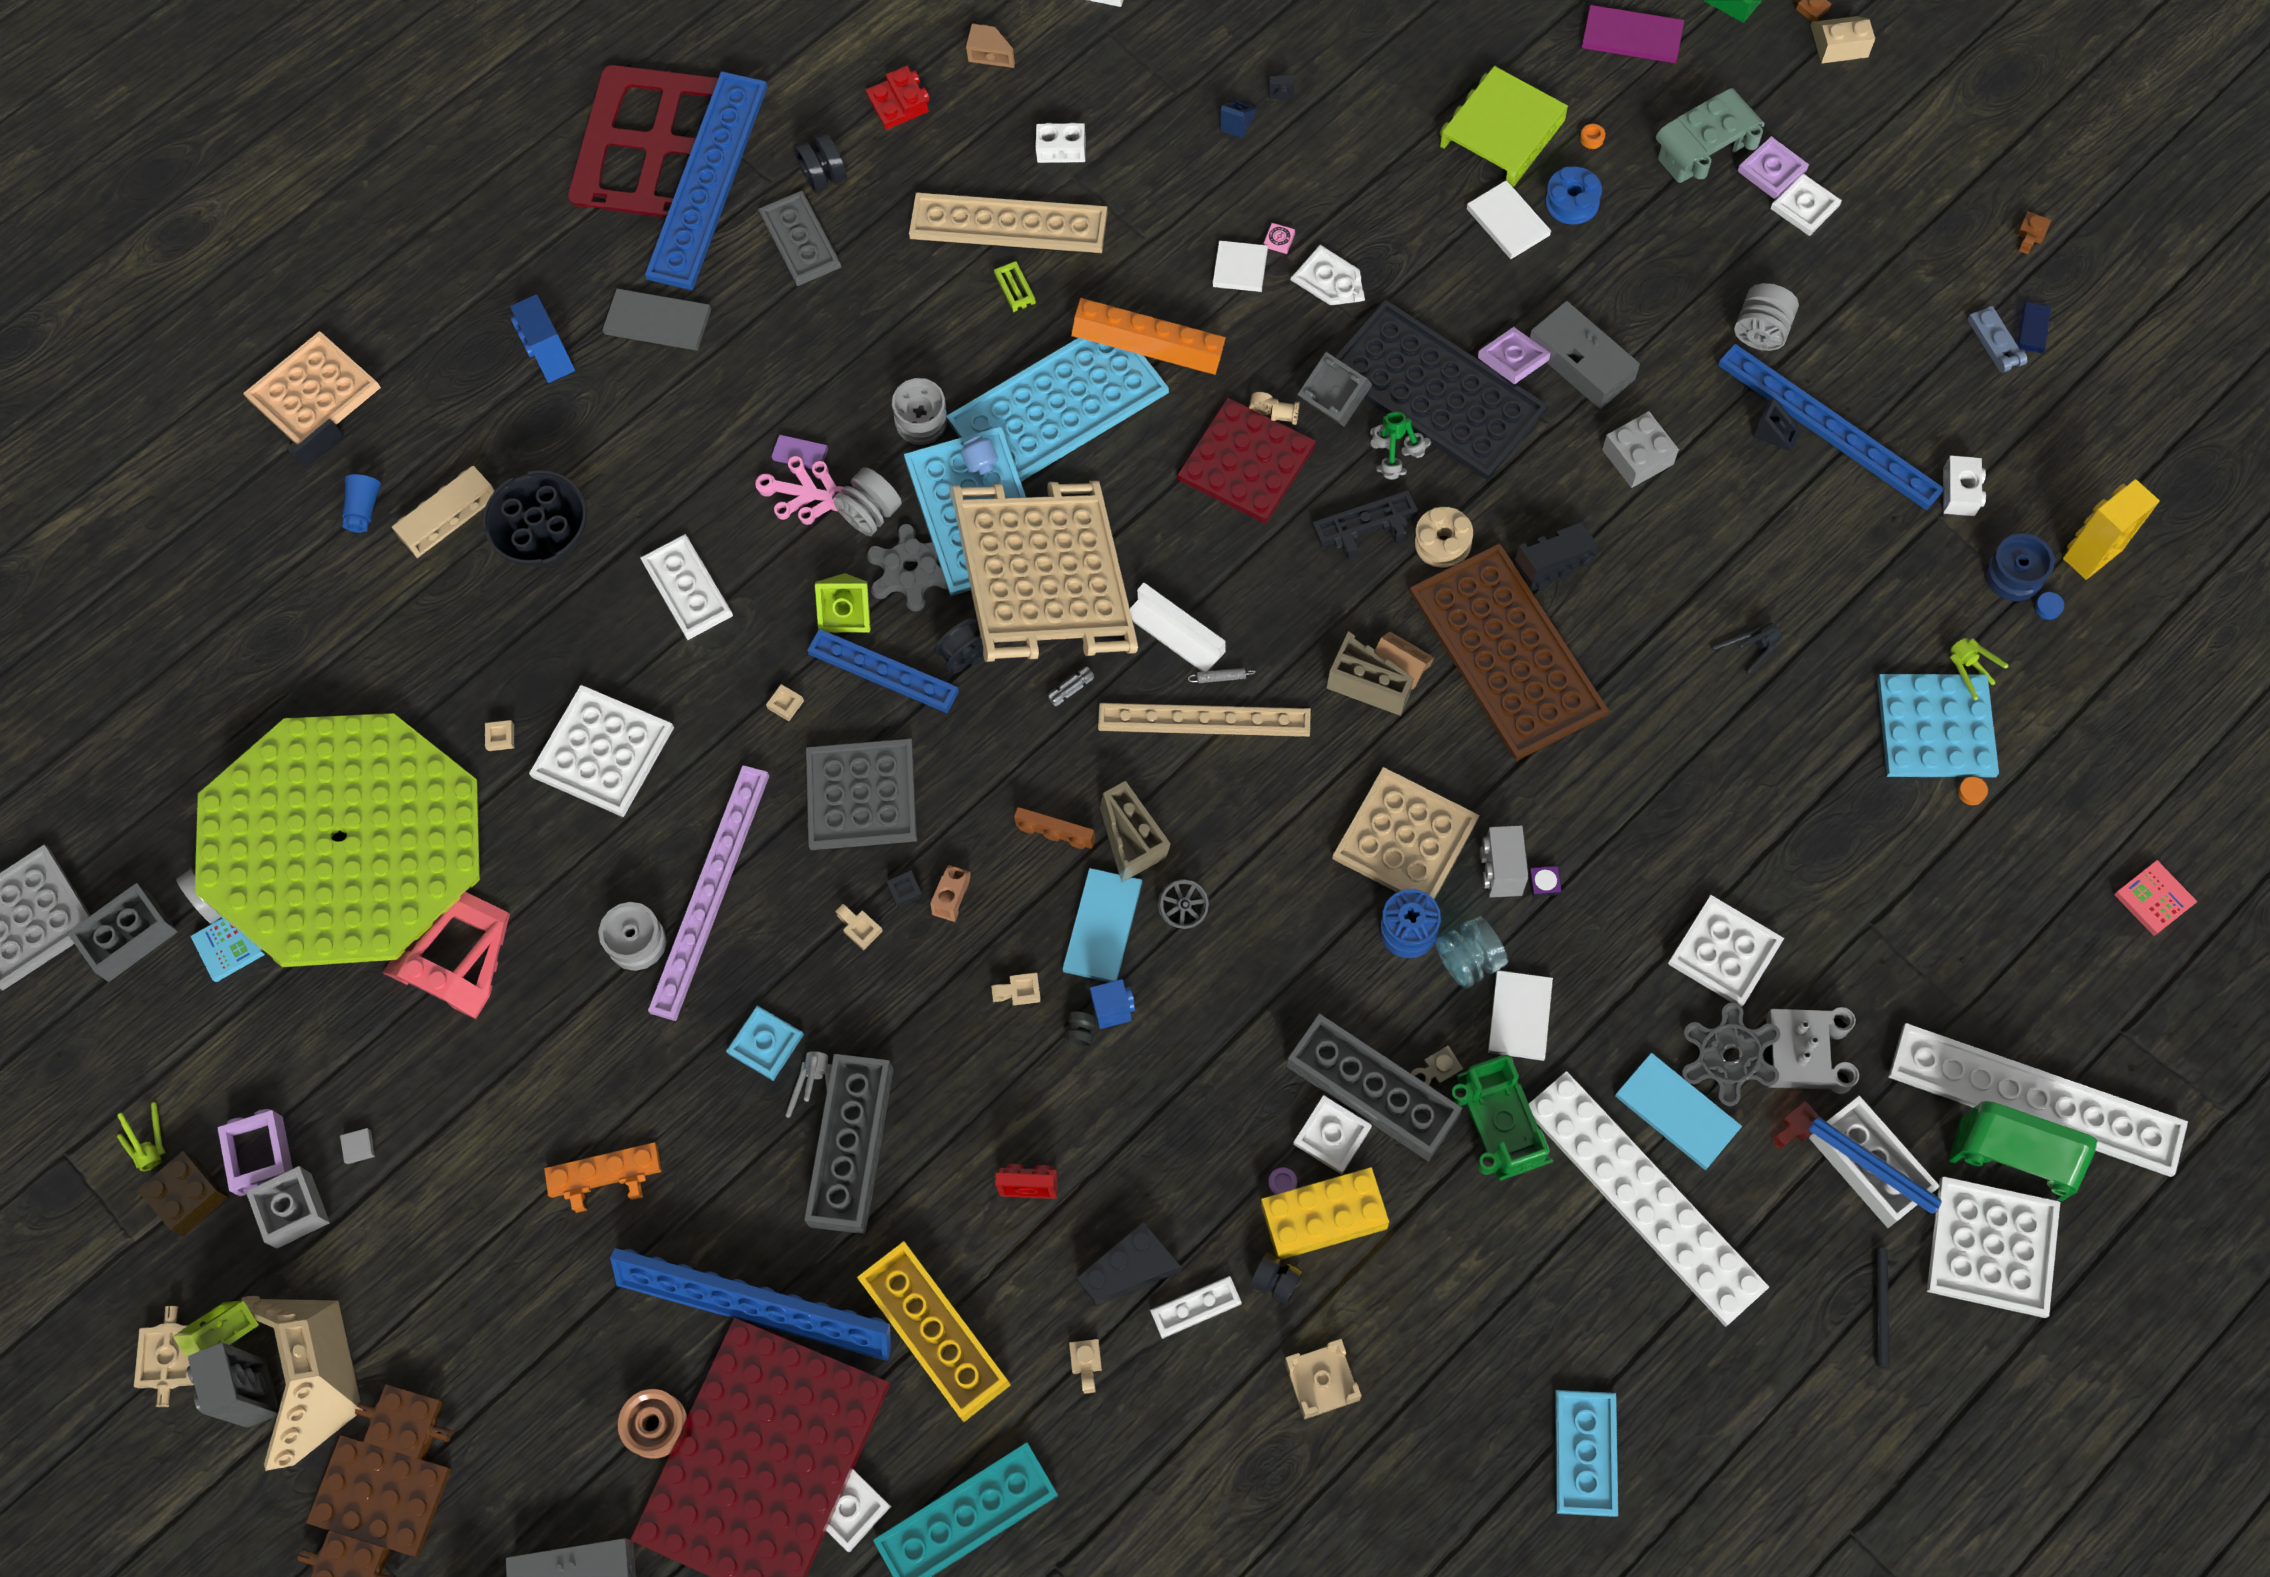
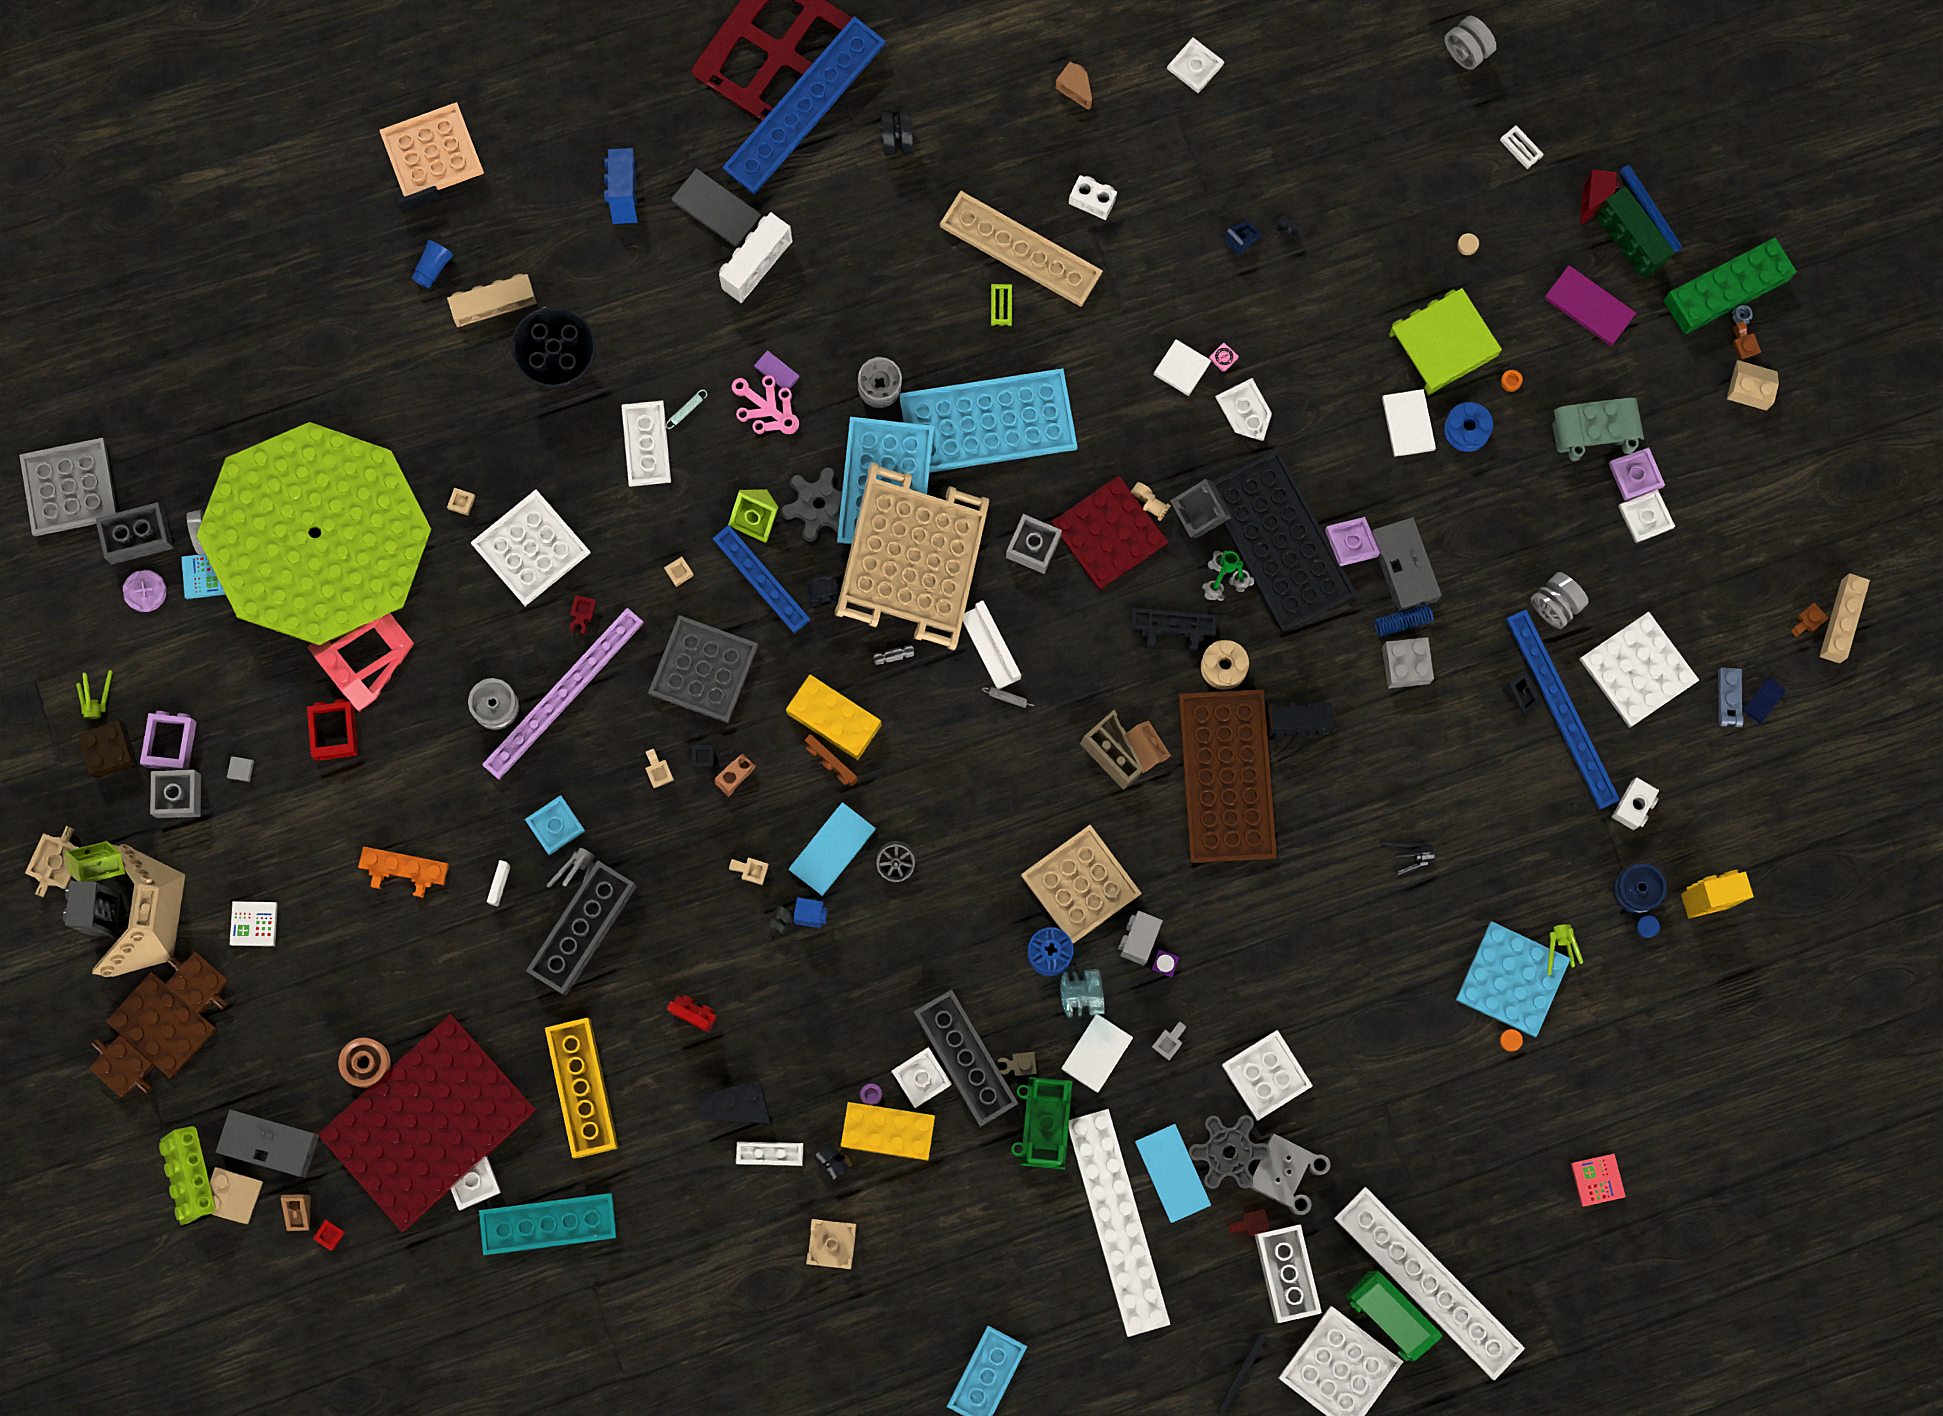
camera: 15 degrees right, 10 degrees up
blue plate [610,1248,891,1361] -> none
dark grey tile [758,191,841,286] -> none
light grey wheel [833,467,902,536] -> none
red plate [865,66,930,130] -> none
medium blue head [961,435,998,476] -> none
tan plate [1069,1339,1102,1394] -> none
orange brick [1071,298,1226,375] -> none
tan tile [1098,703,1311,737] -> none
dark tan wedge [1100,781,1171,882] -> none
blue axle [1809,1117,1942,1214] -> none
none -> lavender tile [123,570,167,612]
none -> white tile [230,902,278,946]
none -> red window [307,699,358,761]
none -> white tile [487,860,511,906]
none -> dark red plate [570,595,597,635]
none -> light aqua piece [666,390,707,429]
none -> white brick [719,212,792,303]
none -> yellow brick [786,675,881,760]
none -> light grey brick [1006,514,1062,574]
none -> light grey plate [1152,1022,1186,1060]
none -> blue piece [1375,604,1433,637]
none -> tan tile [1457,233,1479,255]
none -> white plate [1579,612,1699,728]
none -> tan brick [1819,573,1870,663]

